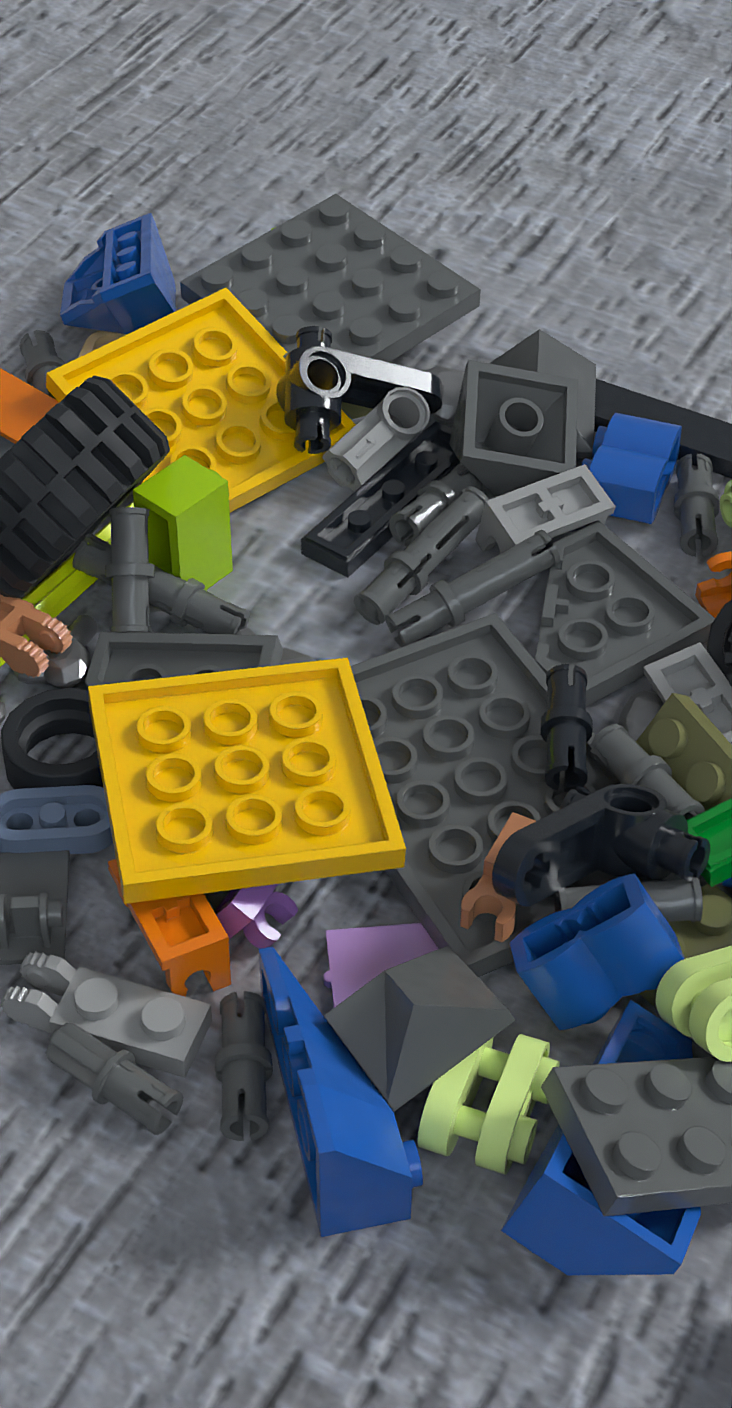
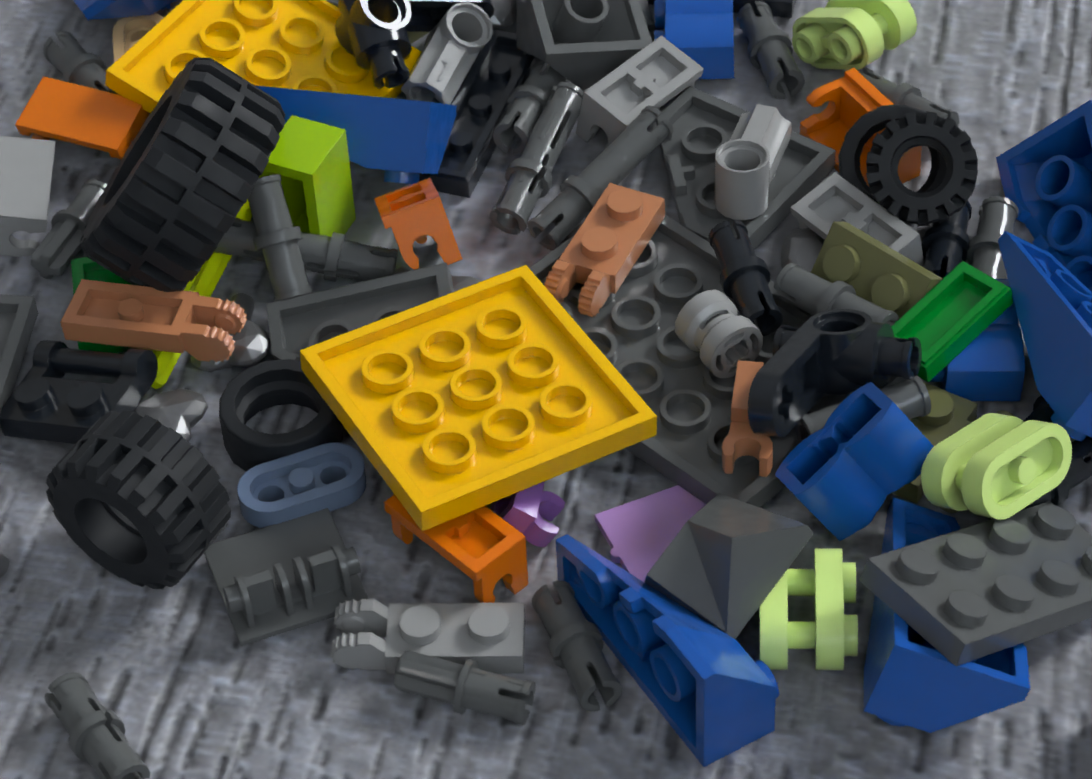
camera: 15 degrees left, 0 degrees up
none -> blue wedge [256,86,457,184]
none -> orange hinge [374,178,463,270]
none -> nougat hinge [544,183,665,317]
none -> light grey wheel [675,289,763,378]
none -> light grey piece [715,104,791,220]

